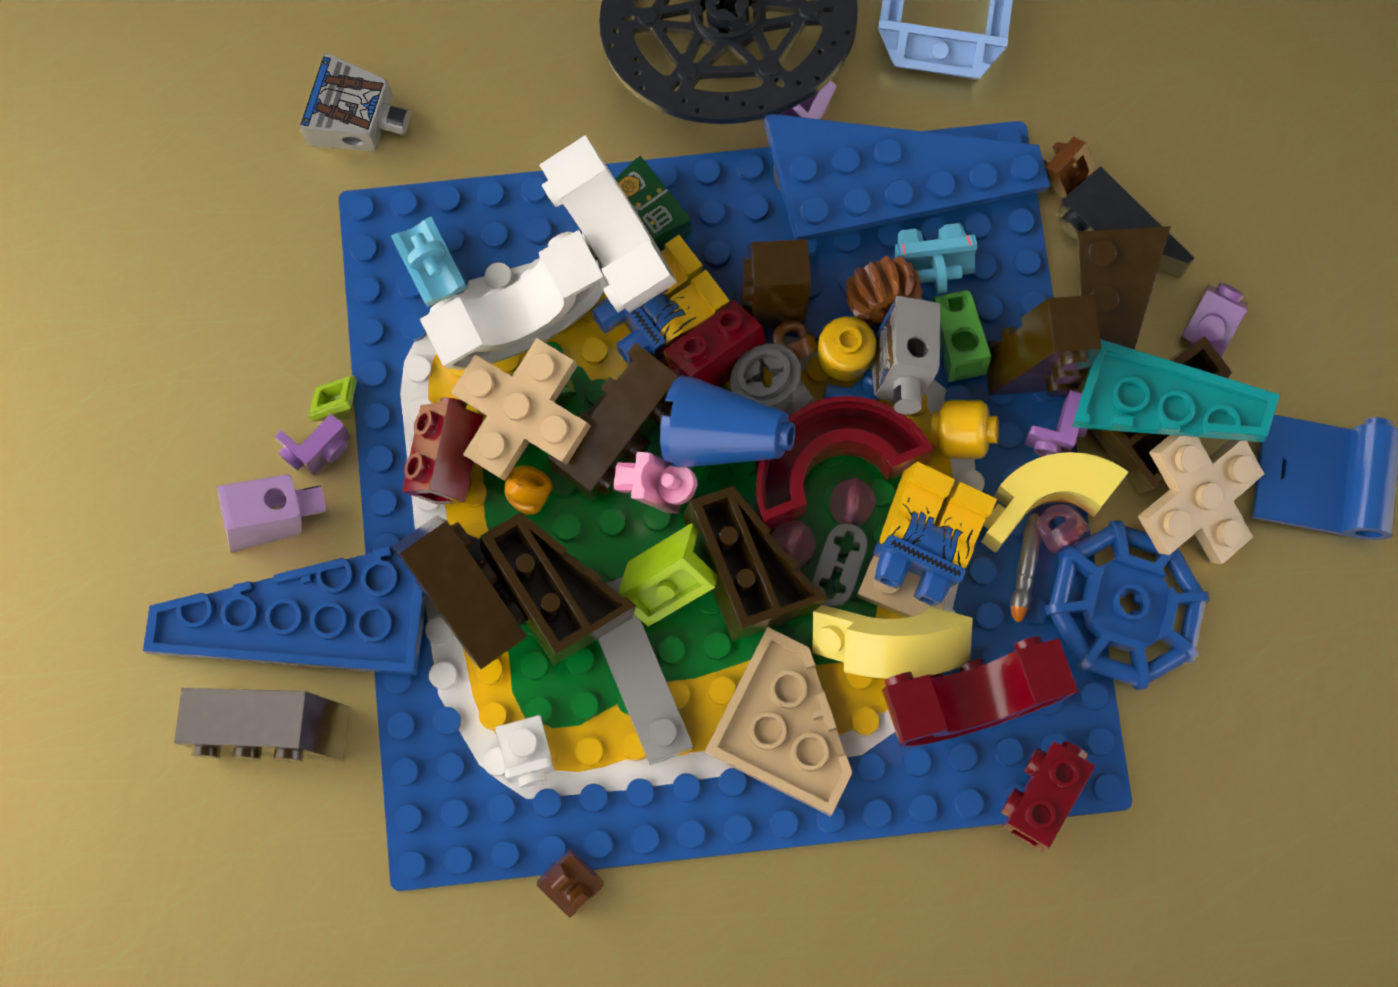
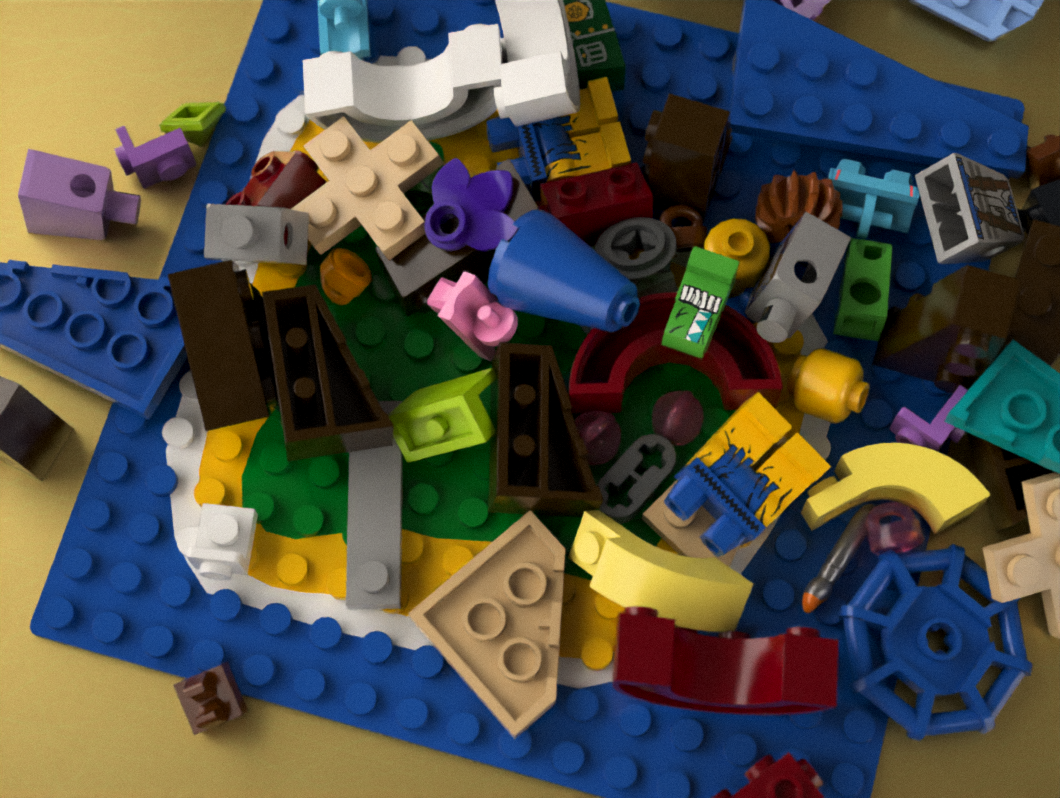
camera: 25 degrees right, 5 degrees down
none -> light grey torso [204,204,309,265]
none -> dark purple plate [424,158,519,252]
none -> bright green leg [661,246,740,359]
none -> light grey torso [915,153,1027,264]

